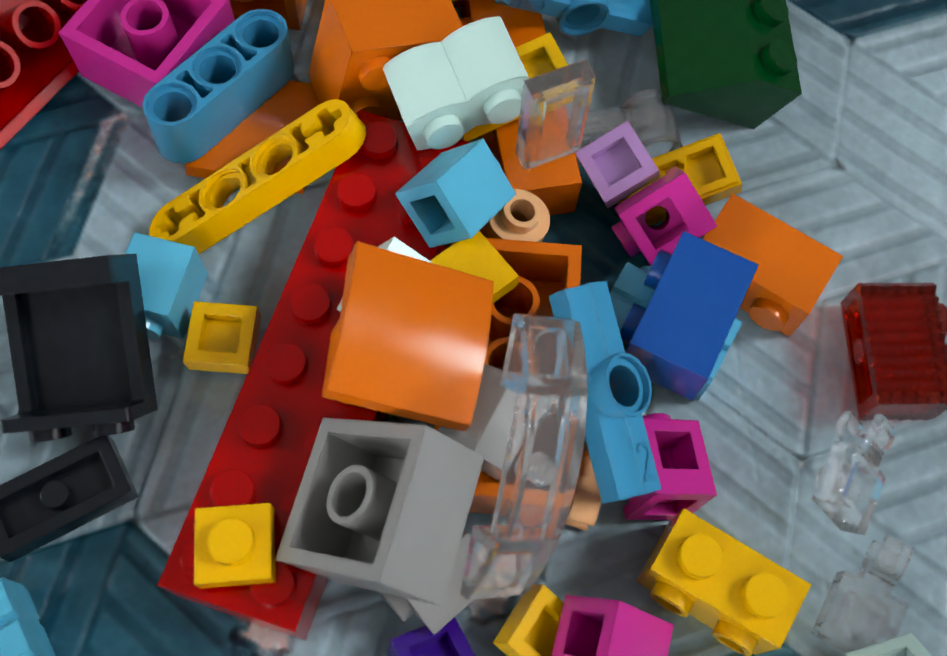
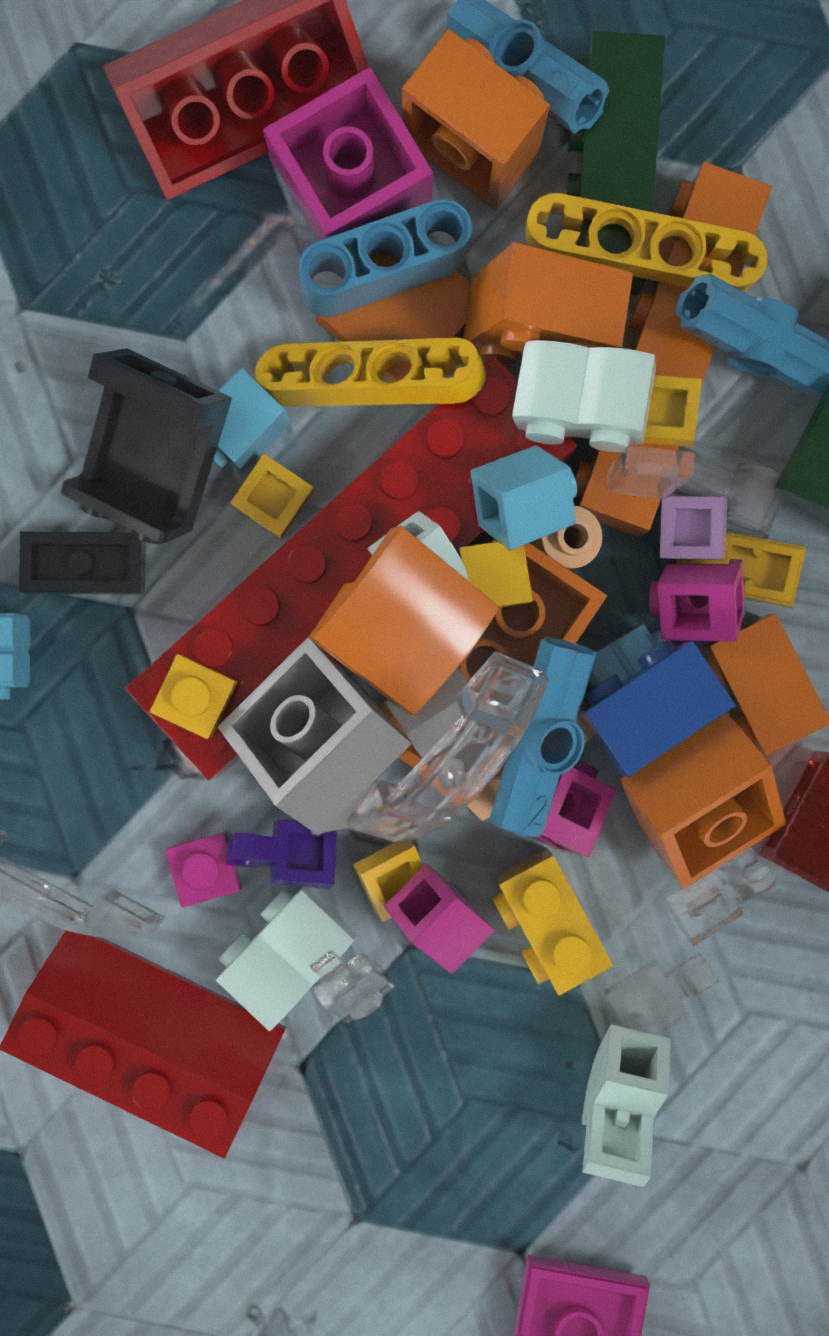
camera: 30 degrees right, 20 degrees up
none -> orange brick [620,712,786,890]

